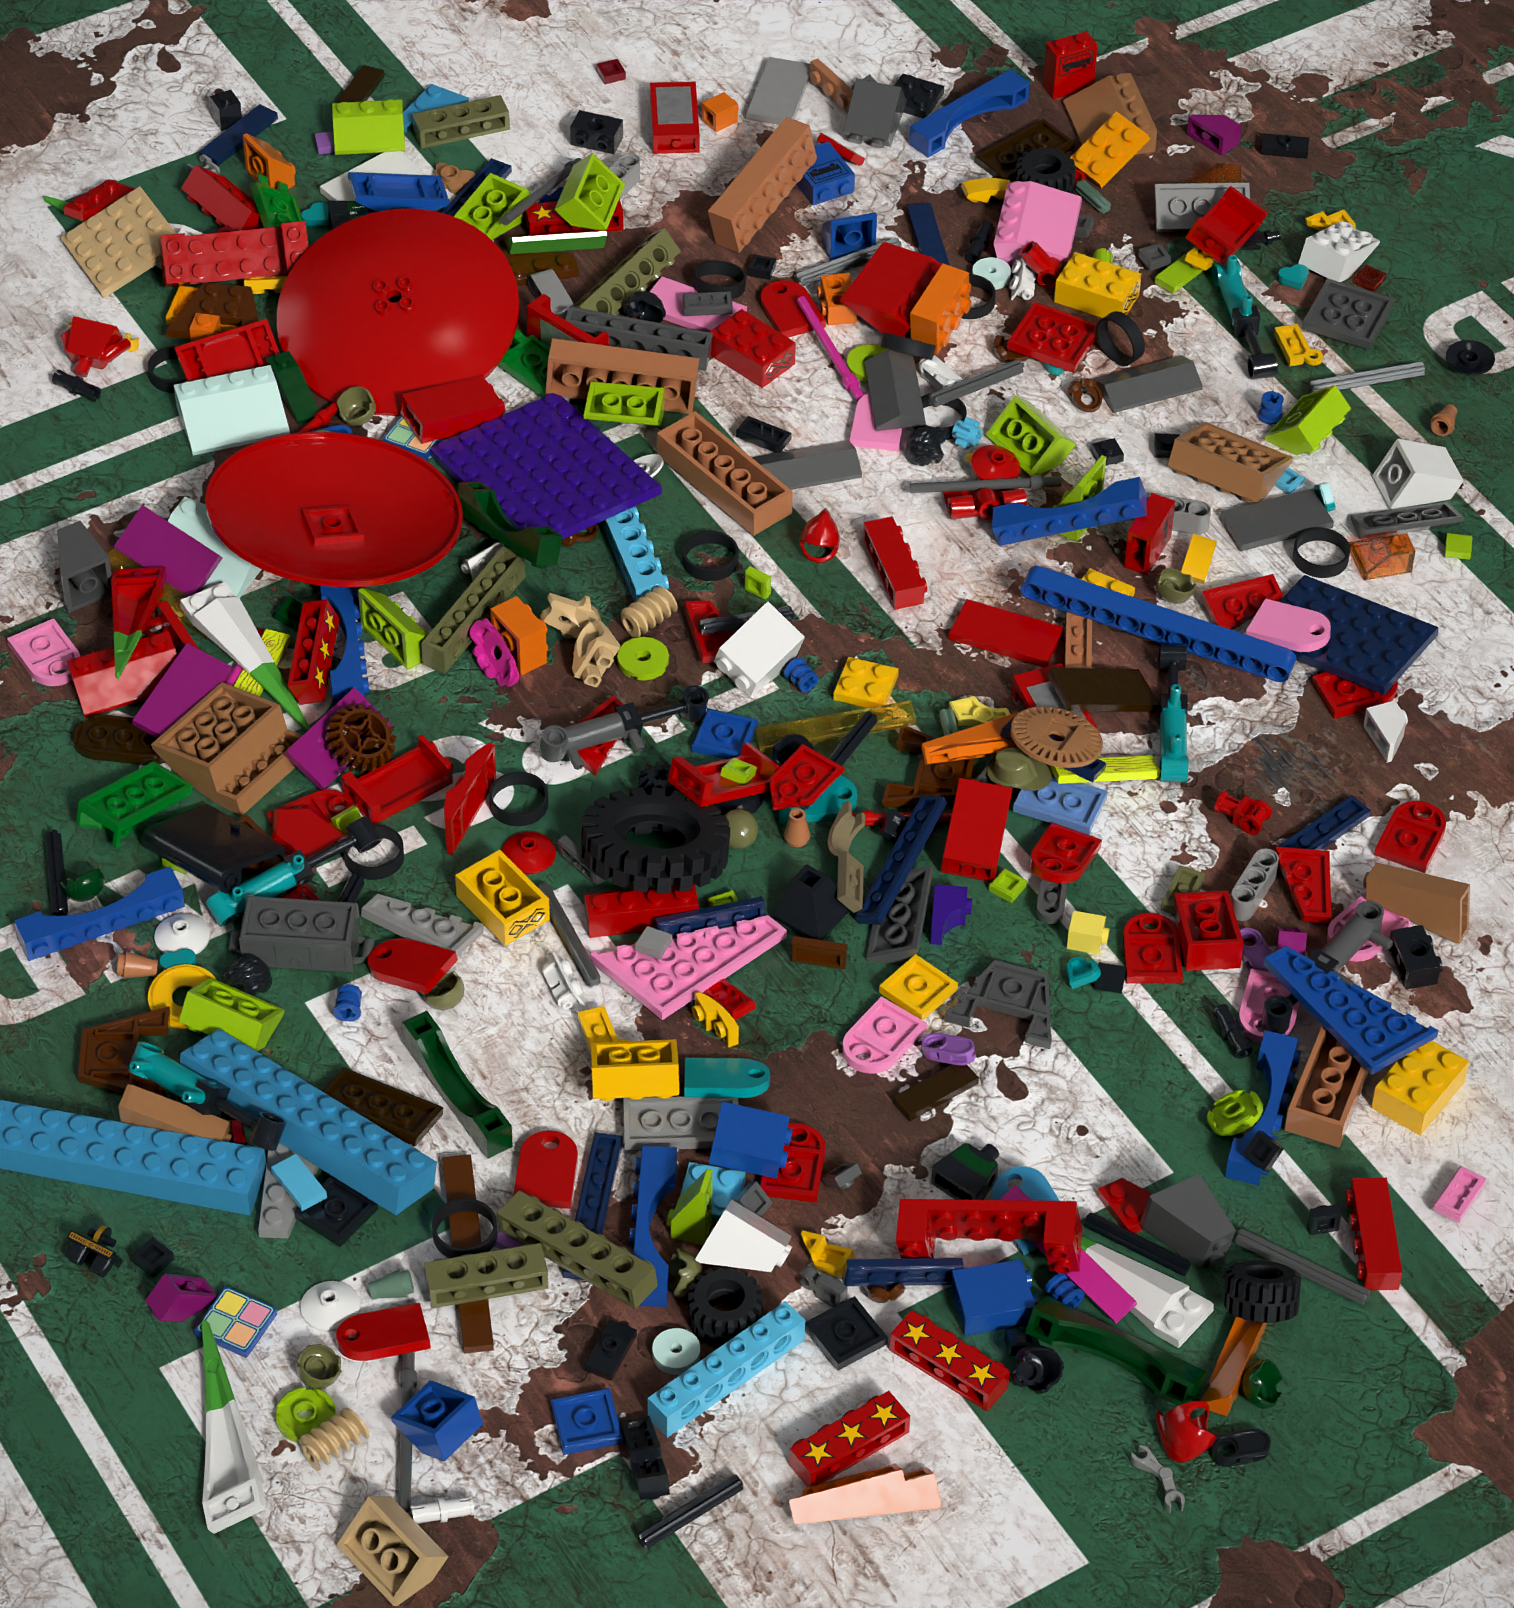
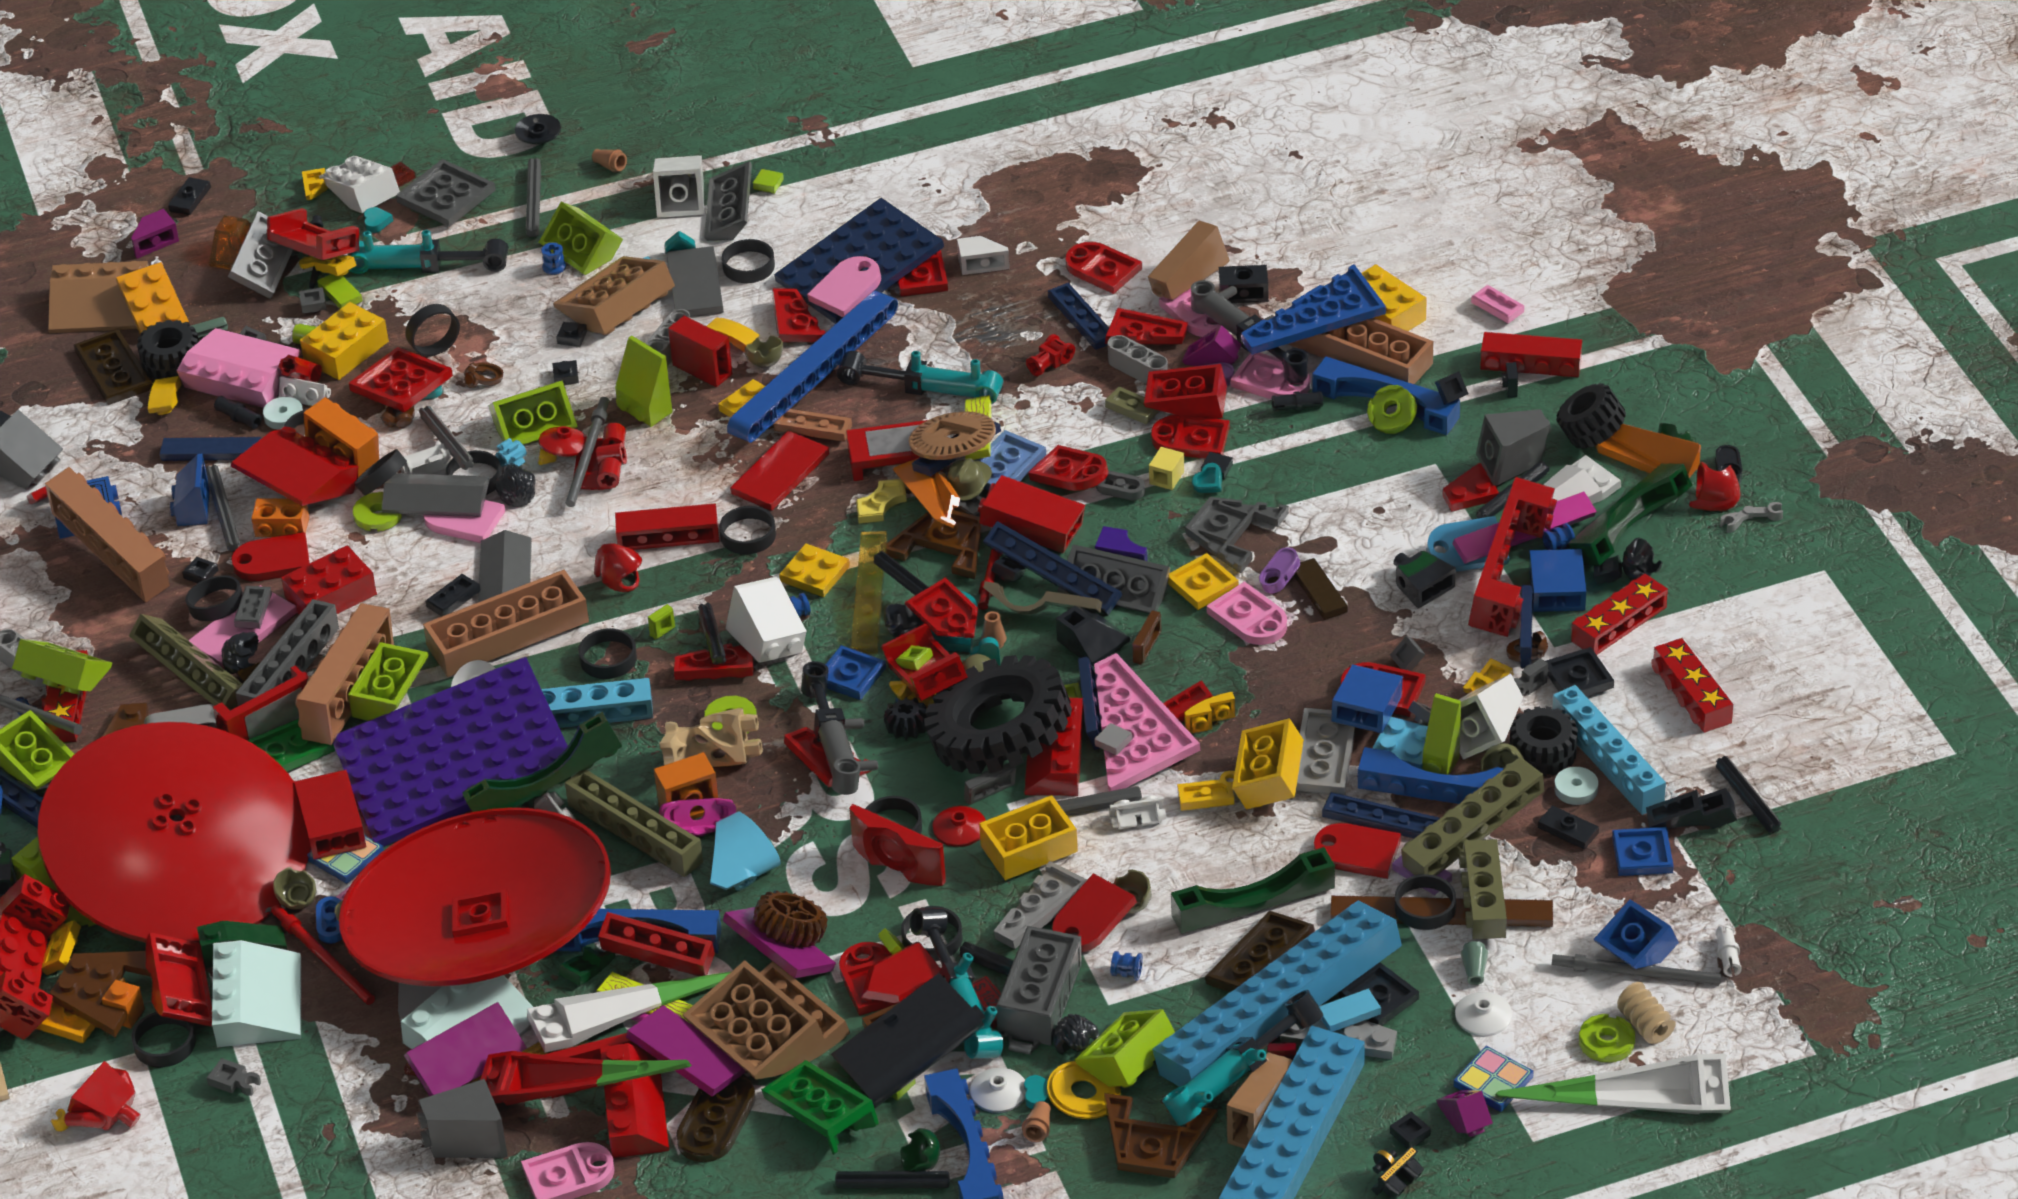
camera: 75 degrees left, 5 degrees down
black pin [52,369,101,402] -> none
olive hair [296,1344,342,1389] -> none
red tile [336,1303,431,1361] -> none
tan slope [336,1496,449,1606] -> none
red panel [341,735,454,824] -> none
lime slope [358,588,429,670] -> none
bright green slope [505,231,607,254] -> none
tan piece [620,586,677,638] -> none
teal tile [684,1058,770,1098] -> none
wedge [788,1463,941,1524] -> none
dark pink bar [797,296,864,402] -> none
blue arch [909,69,1030,158] -> none
sand green axle [939,708,958,736] -> none
lime tile [989,868,1027,903] -> none
blue arch [992,477,1147,546] -> none
red brick [1043,31,1098,99] -> none
dark brown tile [1047,668,1159,712] -> none
dark grey slope [1093,355,1203,413] -> none
dark grey axle [1235,1228,1370,1305] -> none
yellow hinge [1274,324,1323,367] -> none
clear orange slope [1348,533,1416,581] -> none
none -> dark grey plate [207,1058,261,1096]
none -> medium azure panel [710,811,781,890]
none -> black tyre [719,506,776,555]
none -> teal tile [970,637,1001,665]

